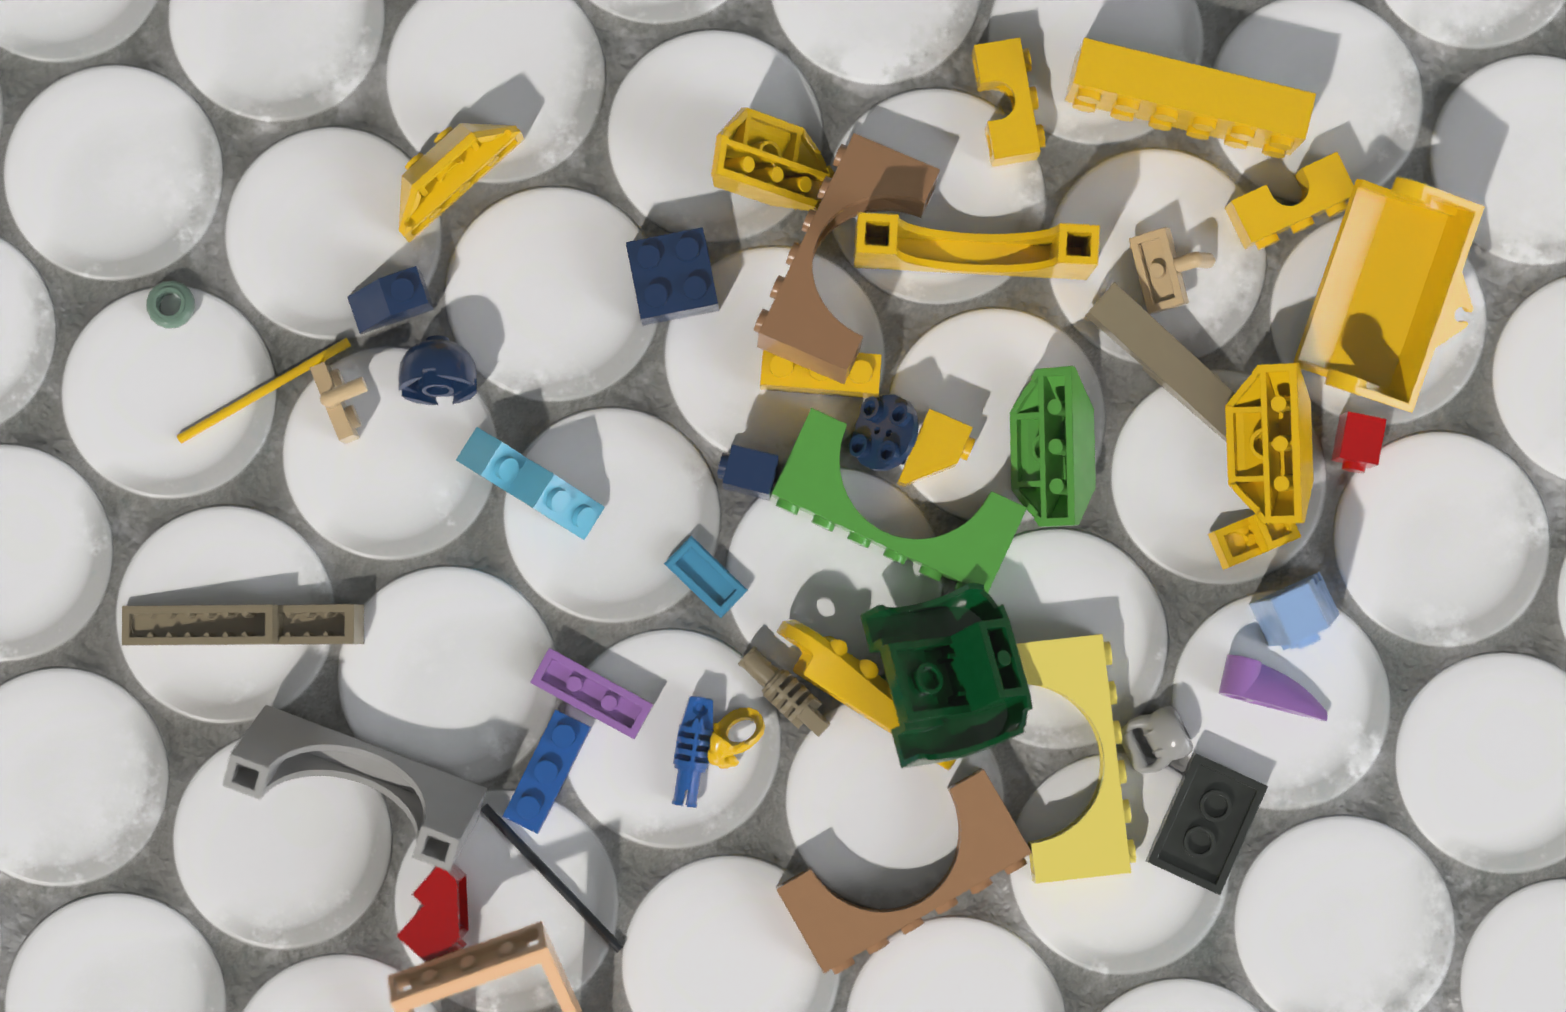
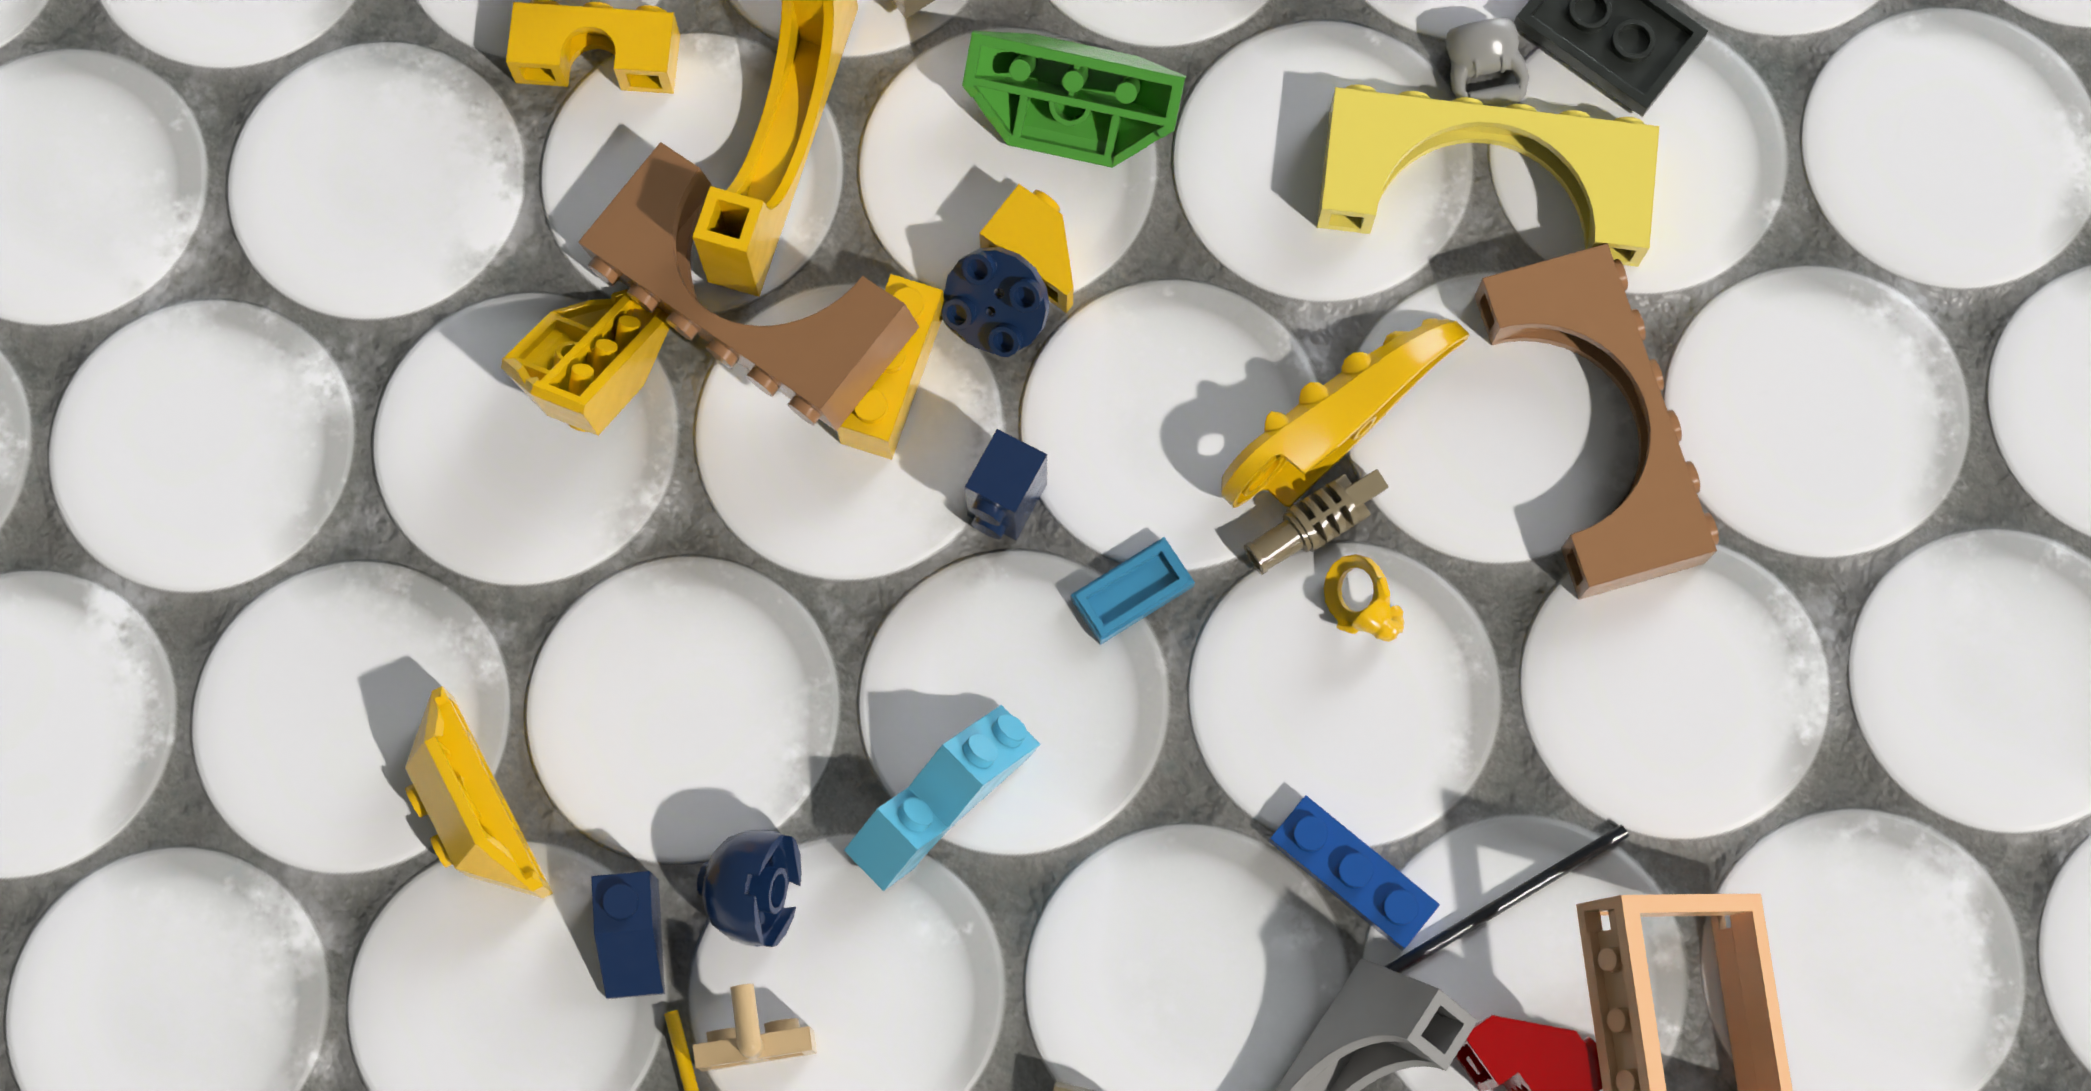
camera: 75 degrees left, 10 degrees down
medium lavender plate [530,648,654,739] -> none
dark blue brick [626,227,719,326] -> none
blue hinge [672,696,714,808] -> none
bright green arch [771,408,1027,593] -> none
dark green piece [860,583,1033,768] -> none

